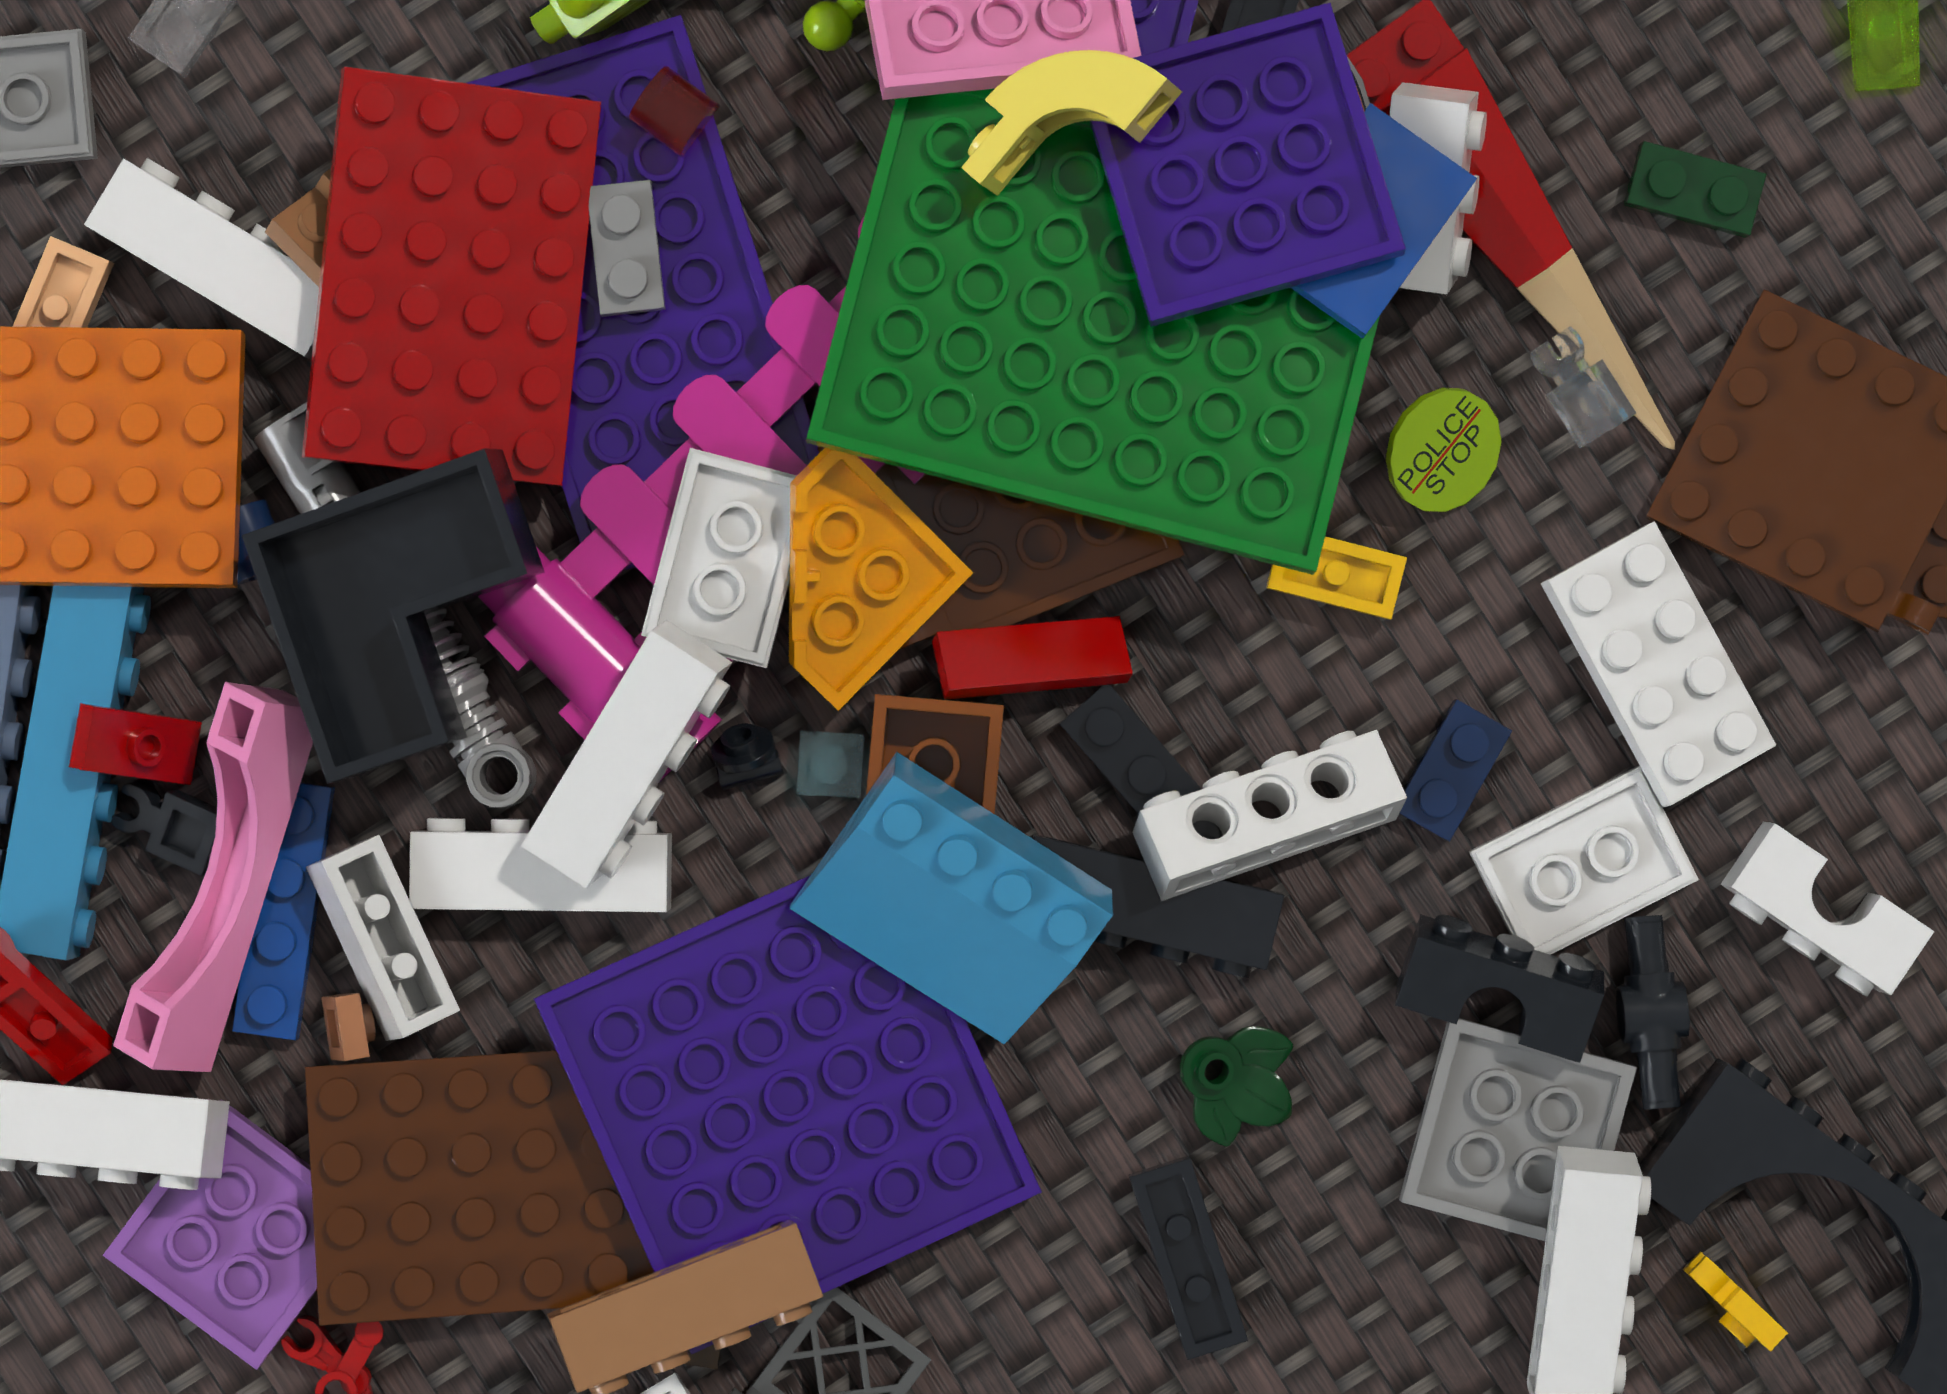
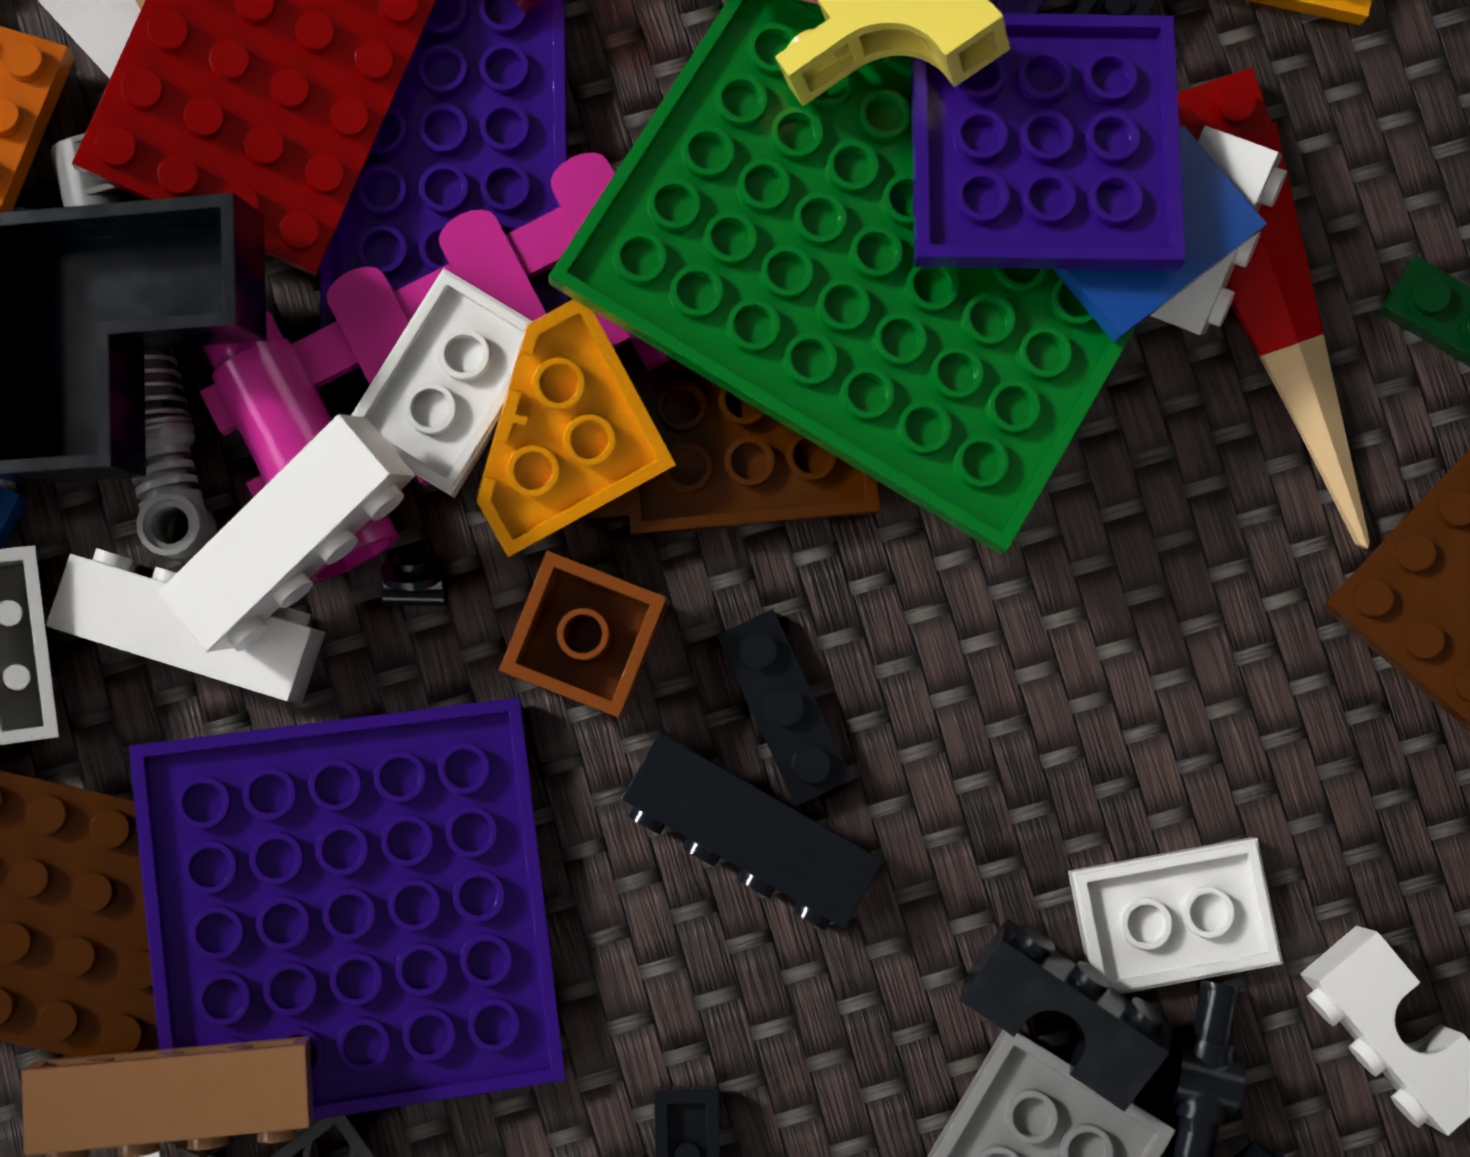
camera: 20 degrees right, 5 degrees down
light grey plate [588,180,666,317] -> none
dark azure slope [790,752,1113,1044] -> none
clear light blue plate [797,731,865,798] -> none
red tile [932,616,1133,700] -> none
white brick [1132,730,1407,901] -> none
dark green plate [1180,1026,1293,1147] -> none
yellow plate [1266,536,1407,620] -> none
lime piece [1386,388,1501,512] -> none
dark blue plate [1399,699,1512,842] -> none
clear plate [1529,327,1636,448] -> none
white plate [1540,521,1776,807] -> none

